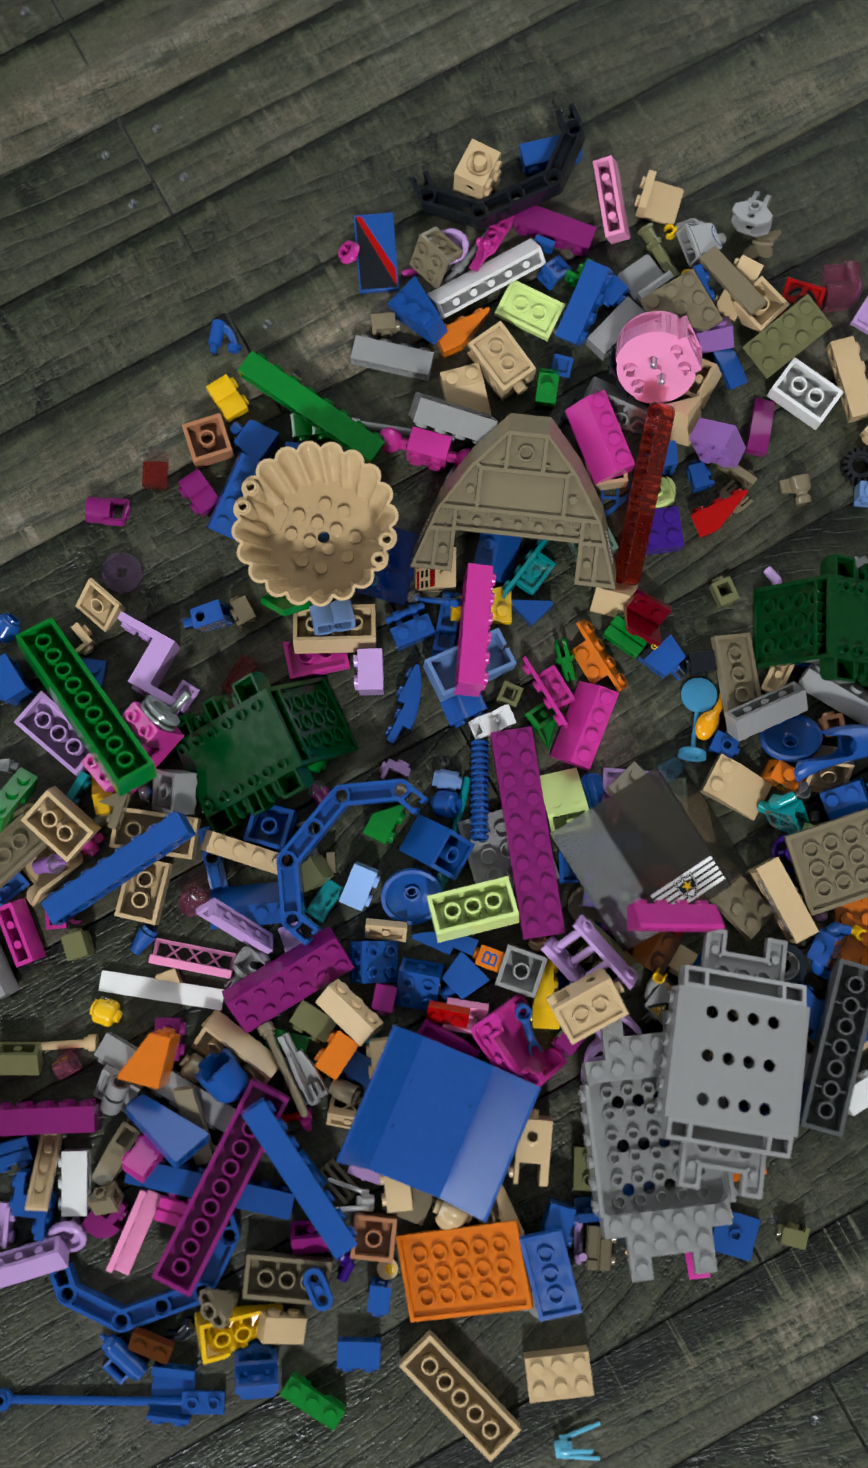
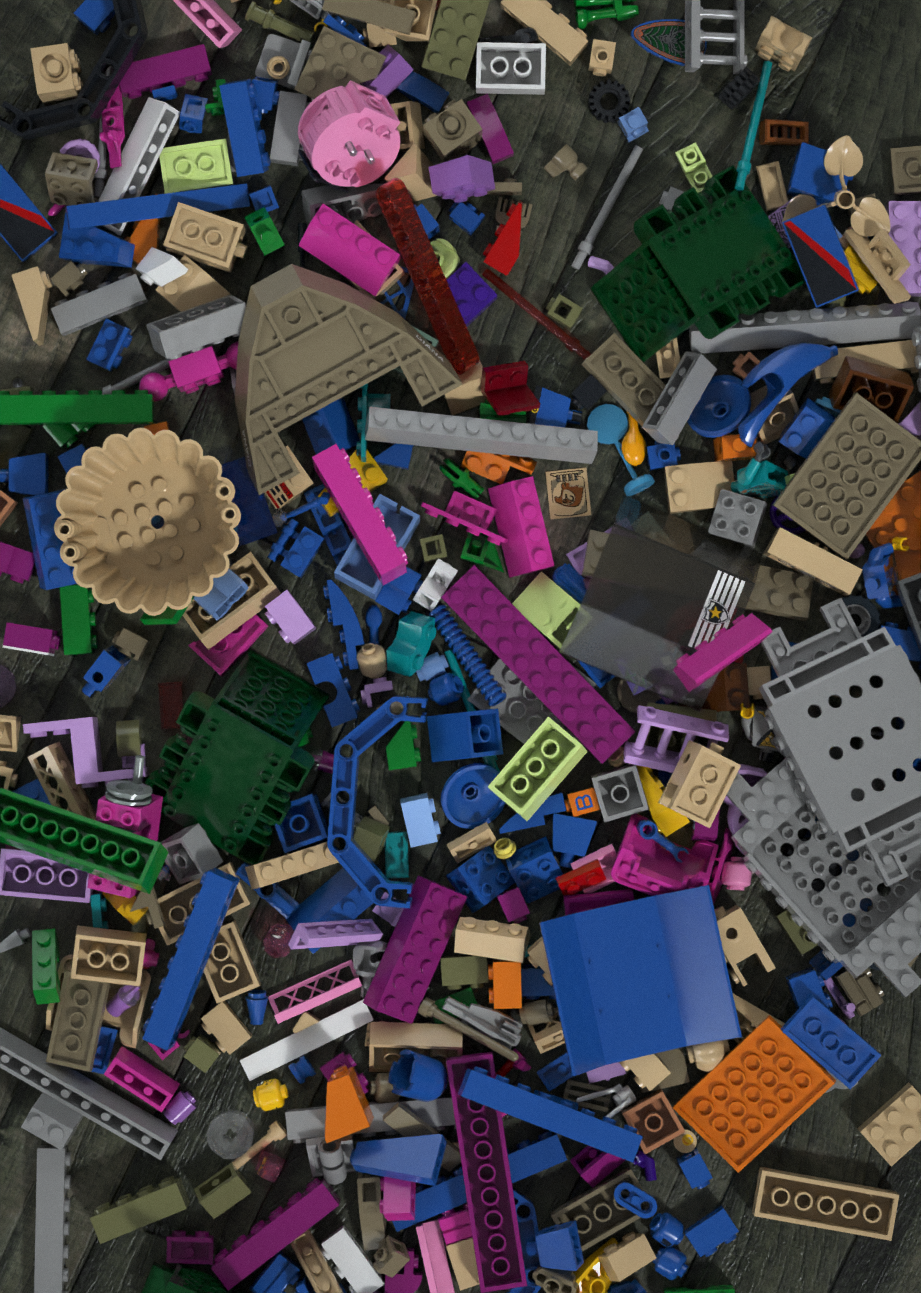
camera: 30 degrees left, 5 degrees up
none -> magenta piece [2,622,61,656]
none -> tan slope [12,266,52,346]
none -> tan fence [27,741,96,820]
none -> green brick [60,585,98,656]
none -> blue tile [65,183,250,230]
none -> blue bracket [86,319,133,372]
none -> olive brick [116,720,142,757]
none -> white slope [135,247,188,287]
none -> medium lavender brick [163,1091,197,1125]
none -> tan brick [201,1001,253,1055]
none -> clear brick [207,1109,255,1159]
none -> tan plate [267,56,290,79]
none -> blue wheel [288,1055,316,1084]
none -> blue arch [307,653,360,728]
none -> tan head [357,643,387,679]
none -> light grey brick [365,407,598,464]
none -> blue piece [365,605,382,645]
none -> teal brick [386,611,436,677]
none -> dark tan torso [423,99,482,163]
none -> tan brick [446,1237,479,1291]
none -> black piece [476,27,538,48]
none -> clear red bar [482,268,591,360]
none -> light yellow plate [494,838,517,859]
none -> blue torso [526,1220,584,1271]
none -> blue plate [536,1052,572,1091]
none -> tan sticker [545,468,591,519]
none -> light grey bar [571,145,643,270]
none -> blue head [649,1212,684,1247]
none -> blue head [653,1246,688,1280]
none -> dark pink piece [707,828,733,906]
none -> light grey bracket [708,489,767,548]
none -> bright pink head [721,857,752,891]

